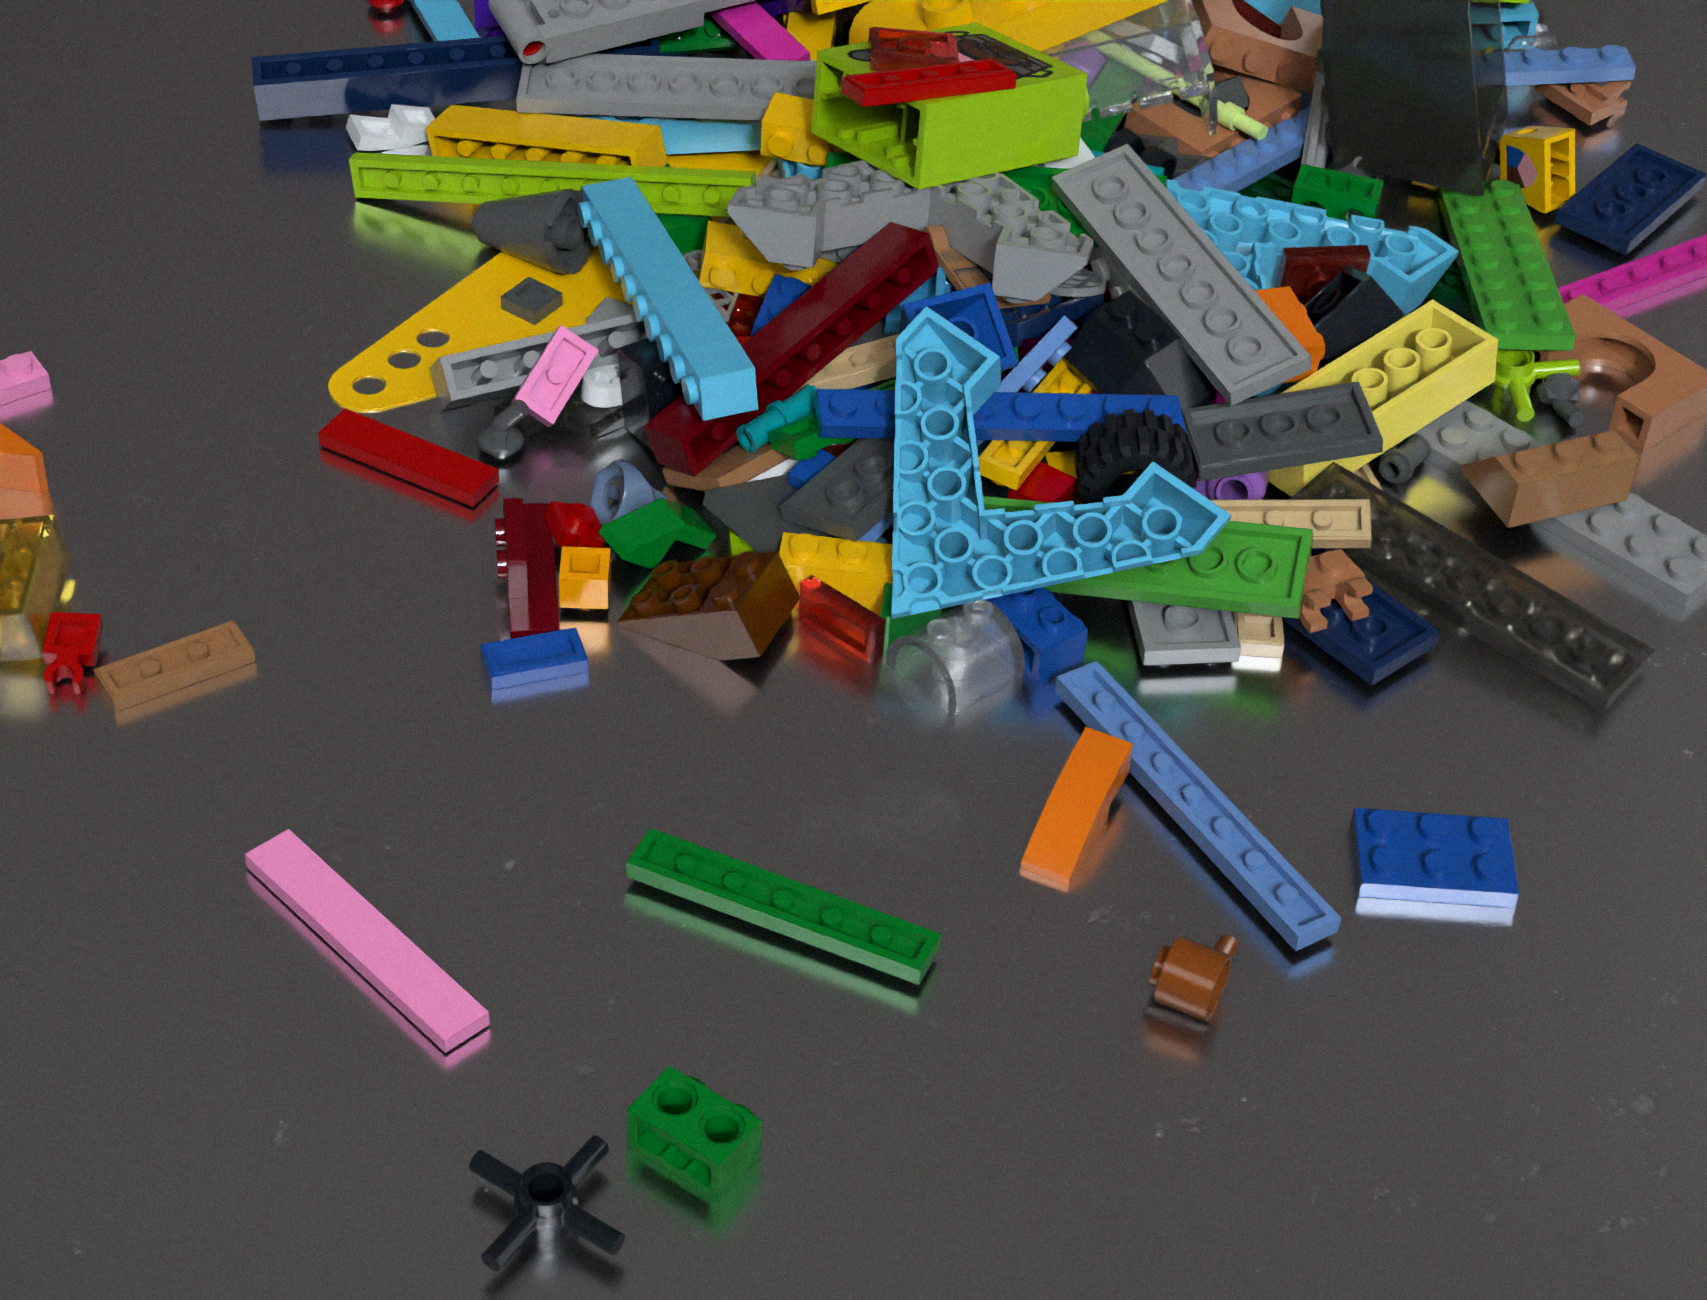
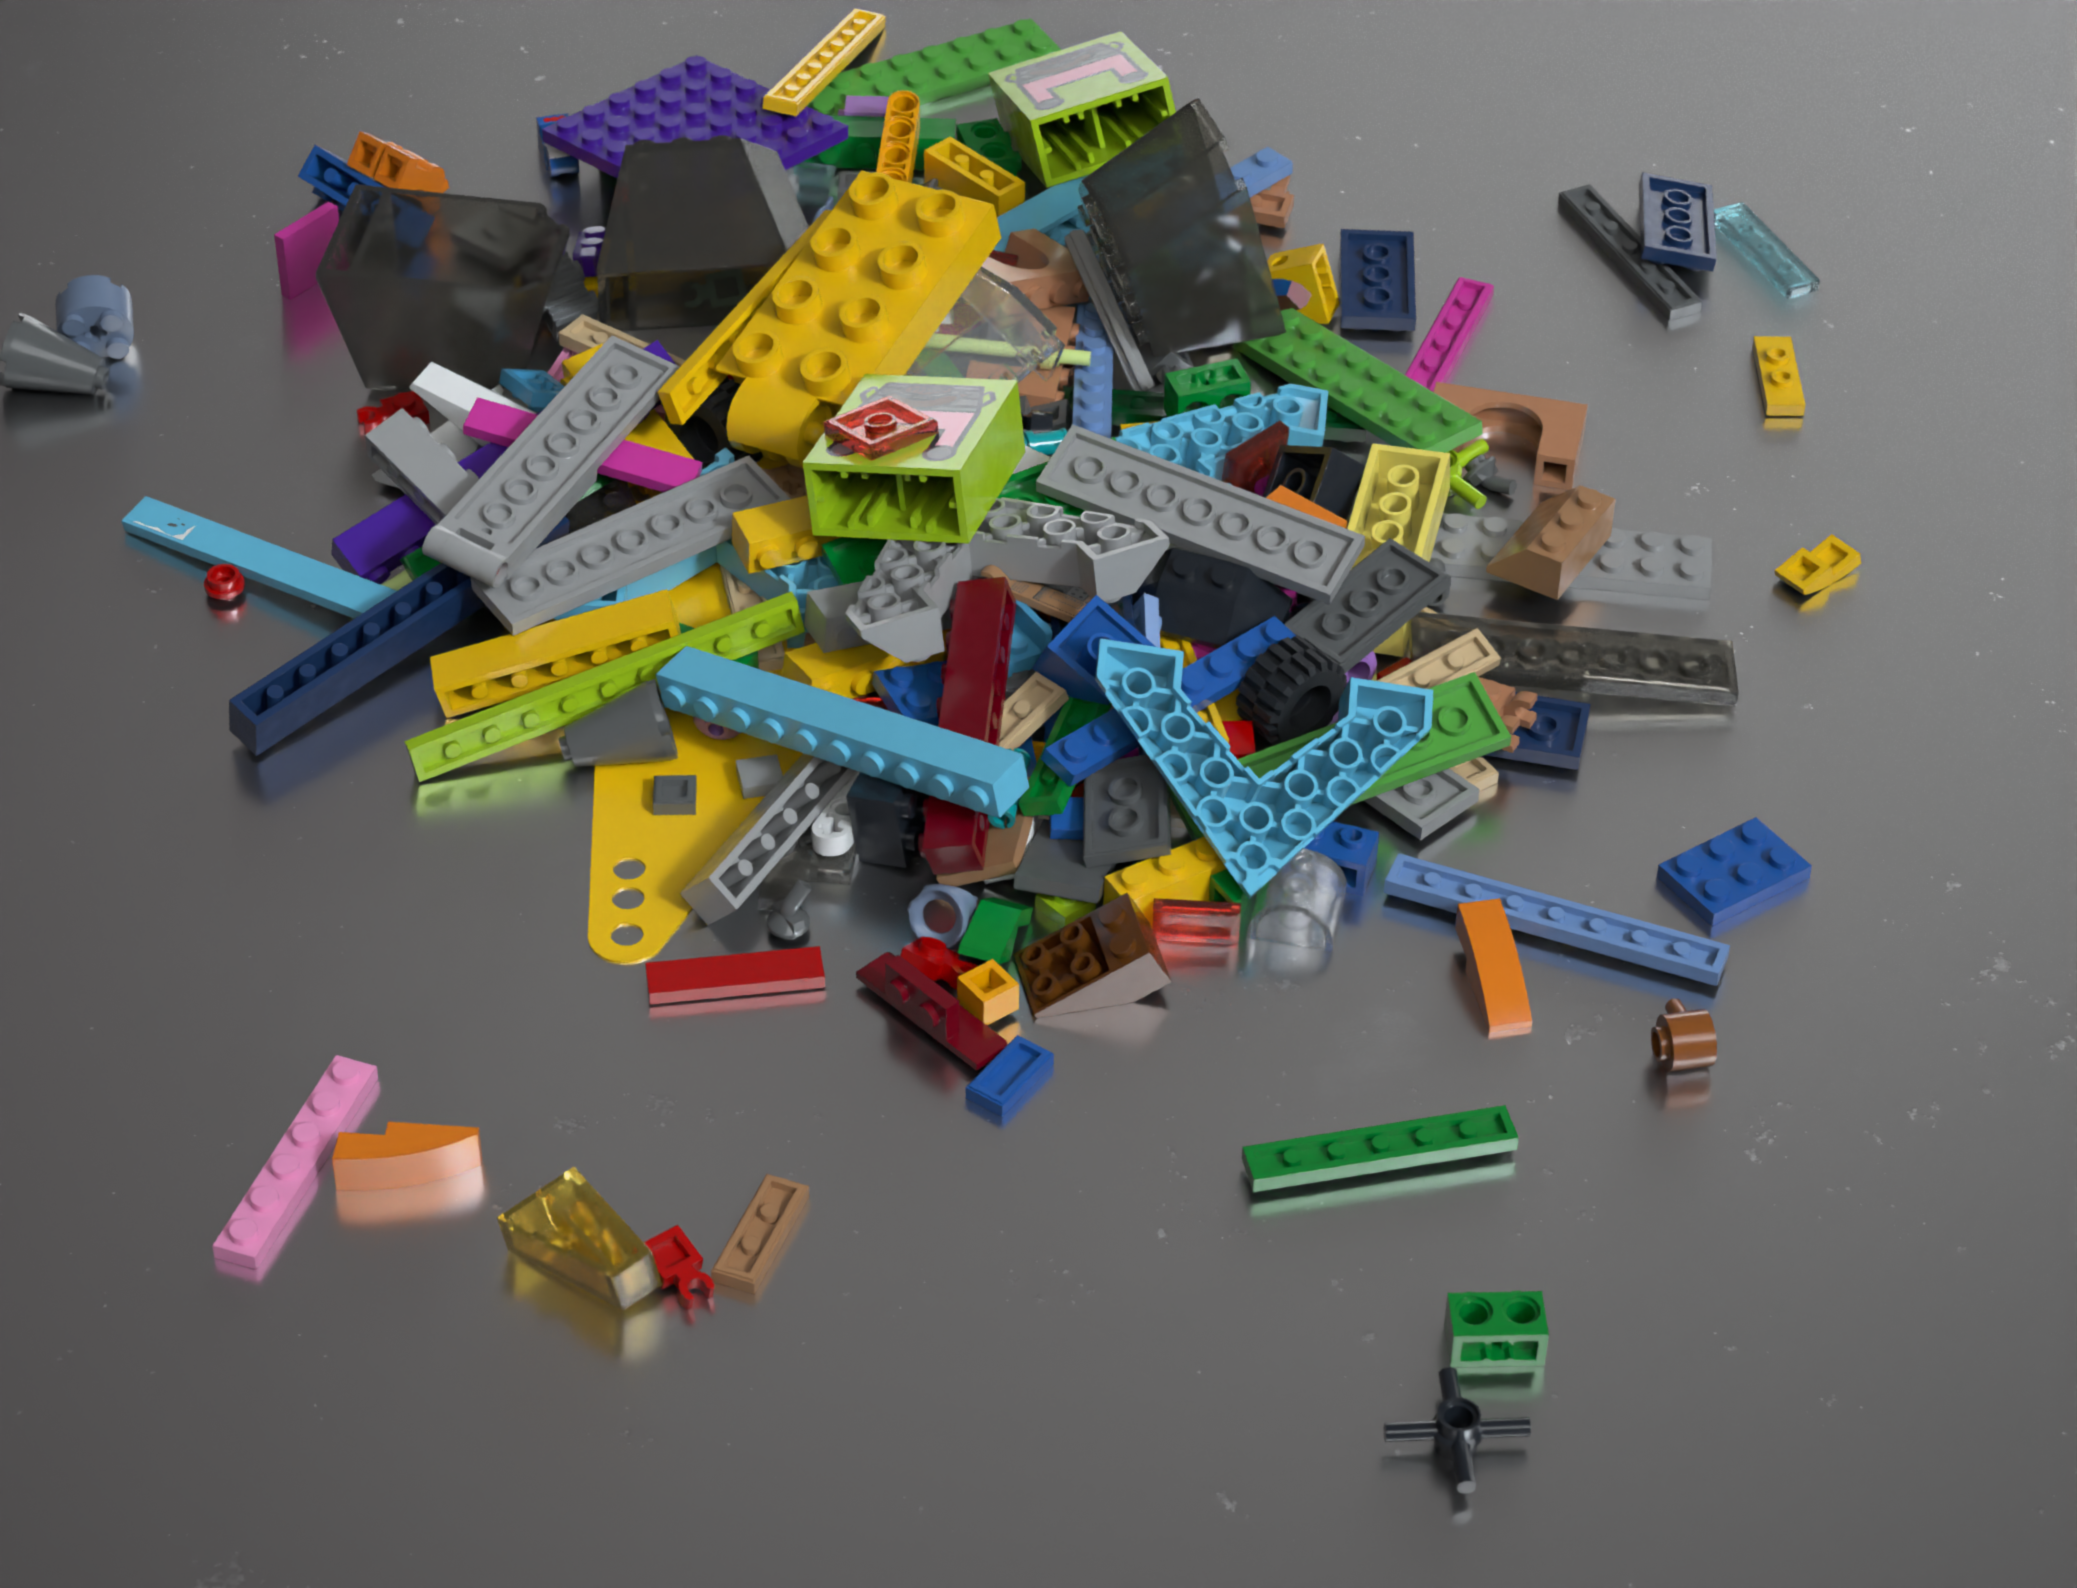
camera: 35 degrees left, 0 degrees up
bright pink tile [245,829,490,1053] -> none
white slope [346,104,435,151] -> none
bright pink plate [511,325,599,427] -> none
red tile [840,58,1017,107] -> none

